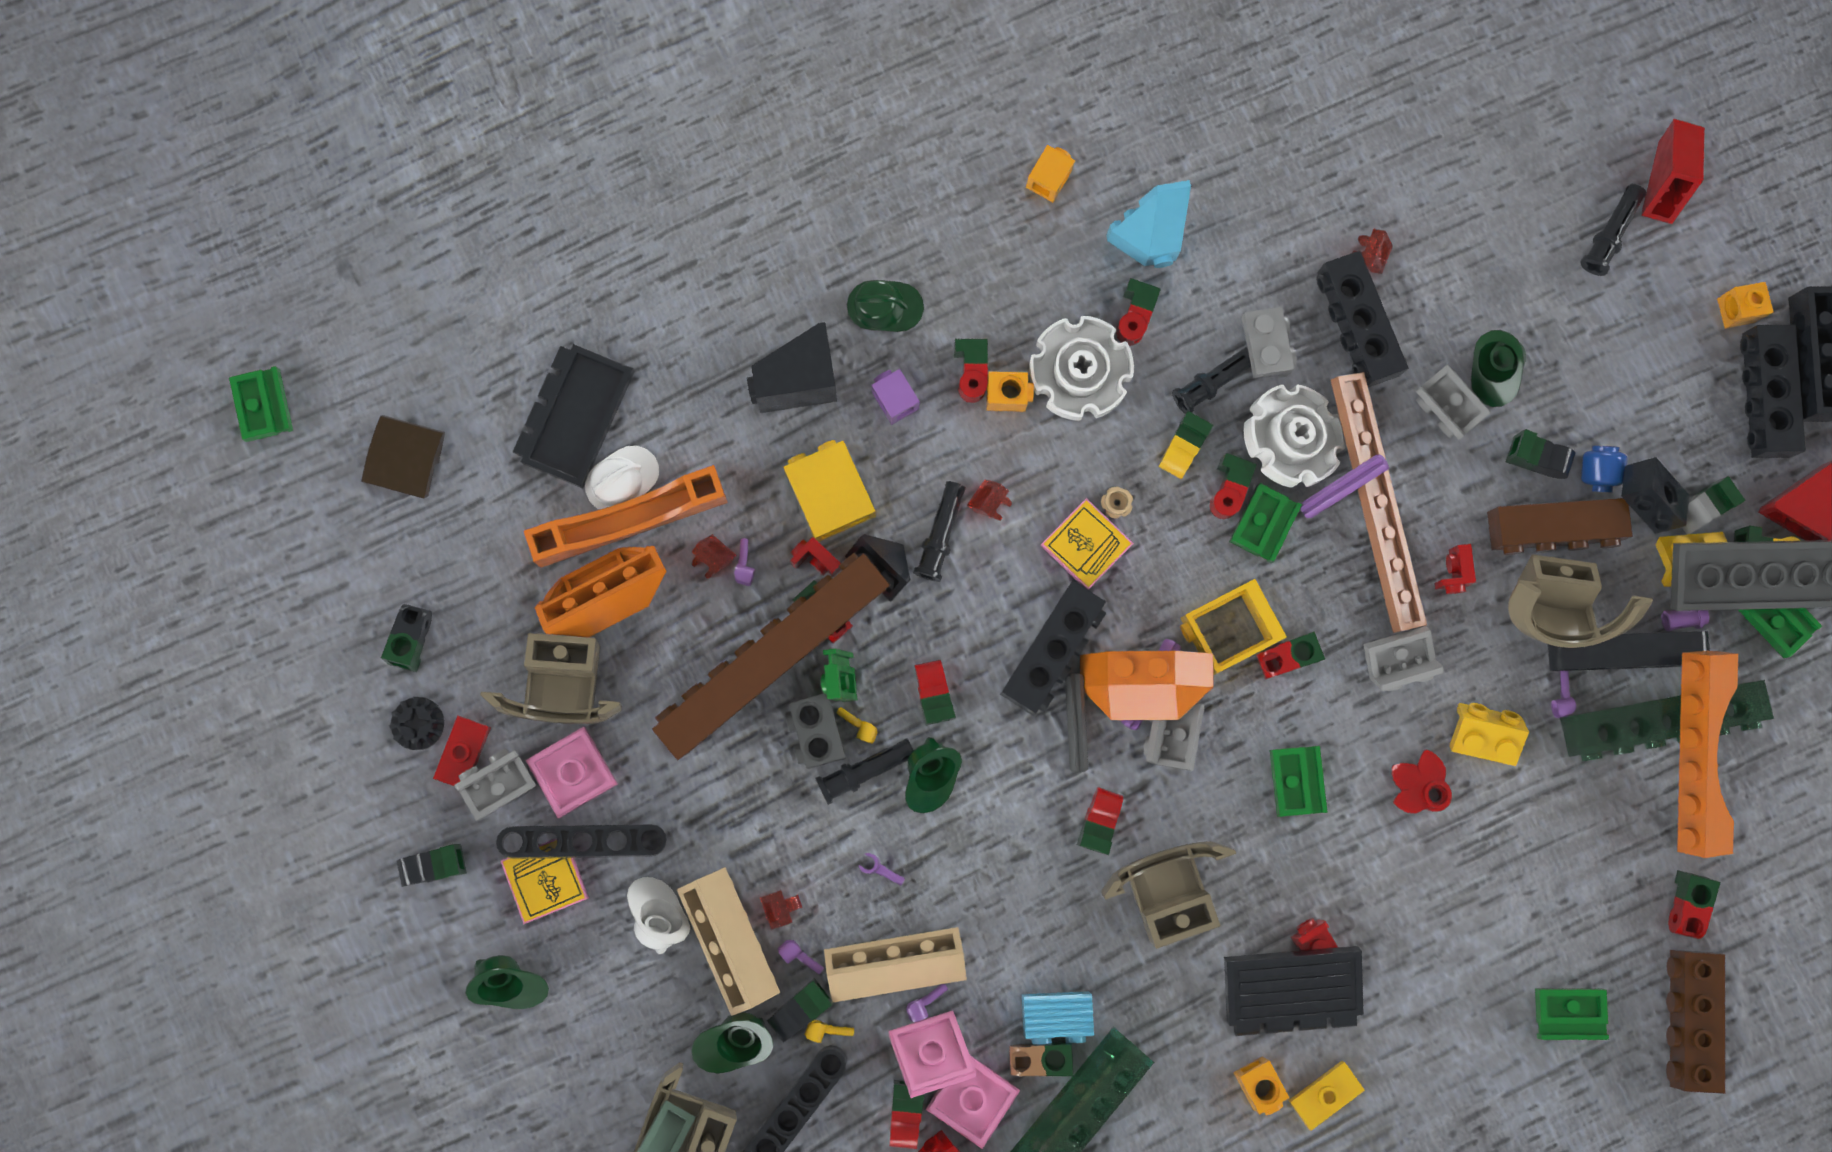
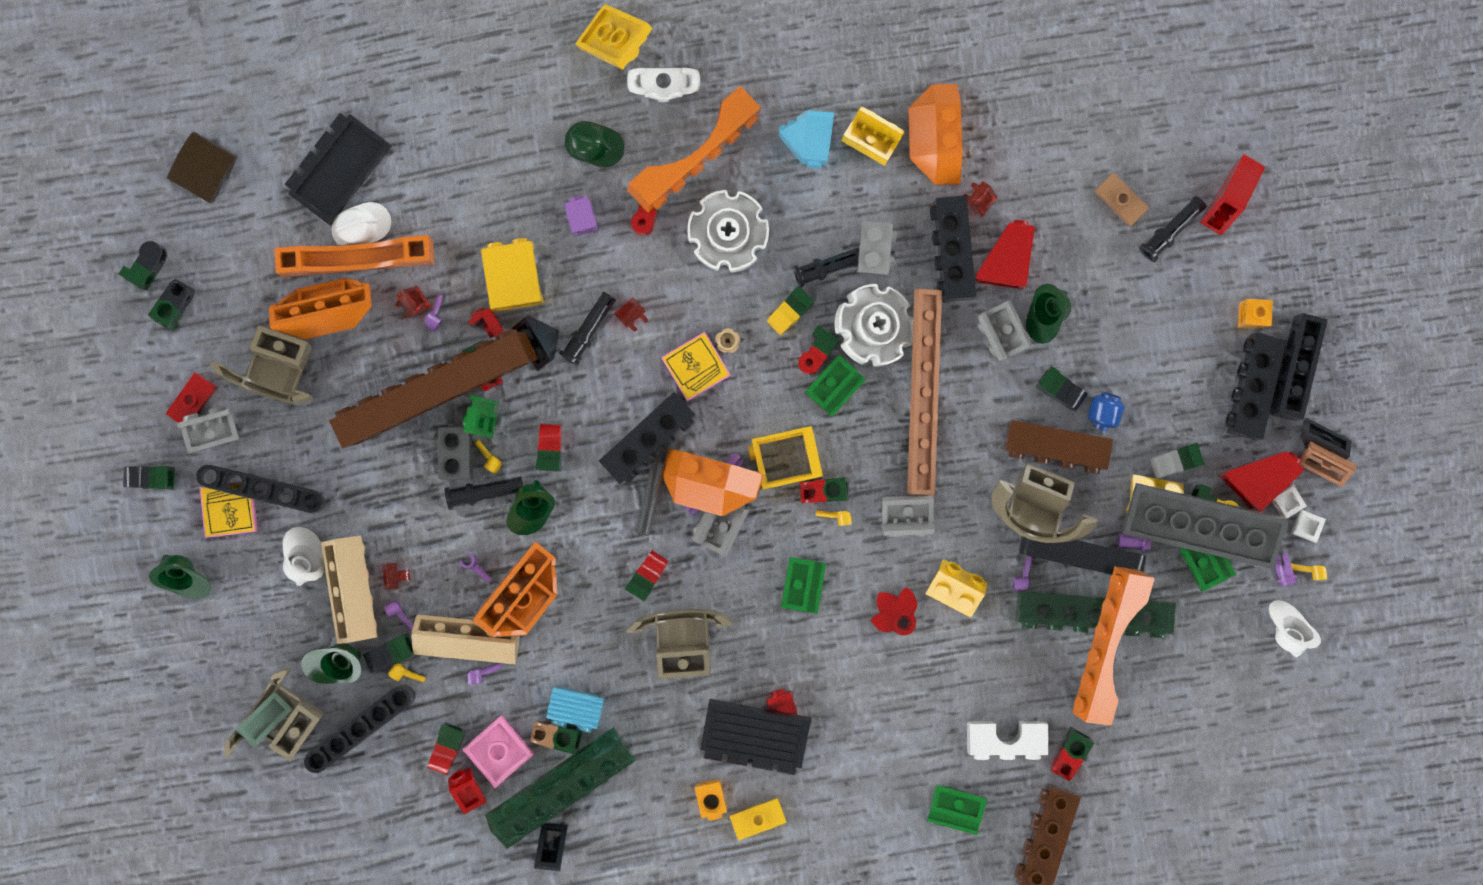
camera: 25 degrees right, 5 degrees up
green plate [229,366,293,442] -> none
black gear [389,697,444,750] -> none
bright pink tile [525,727,618,819] -> none
black slope [747,322,837,413] -> none
bright pink tile [889,1010,976,1098] -> none
light orange brick [986,371,1034,412] -> none
light orange brick [1026,145,1075,203] -> none
leg [1116,278,1161,346] -> none
medium lavender axle [1300,454,1389,518] -> none
red bracket [1434,544,1476,594] -> none
black brick [1621,457,1690,534] -> none
none -> leg [118,241,168,291]
none -> orange wedge [472,541,557,637]
none -> yellow plate [575,4,653,70]
none -> white piece [627,68,700,103]
none -> orange arch [627,86,761,213]
none -> yellow hand [816,510,852,526]
none -> yellow bracket [841,107,904,166]
none -> orange wedge [908,84,963,185]
none -> white arch [967,721,1048,760]
none -> red slope [974,220,1035,290]
none -> medium nougat plate [1094,173,1149,227]

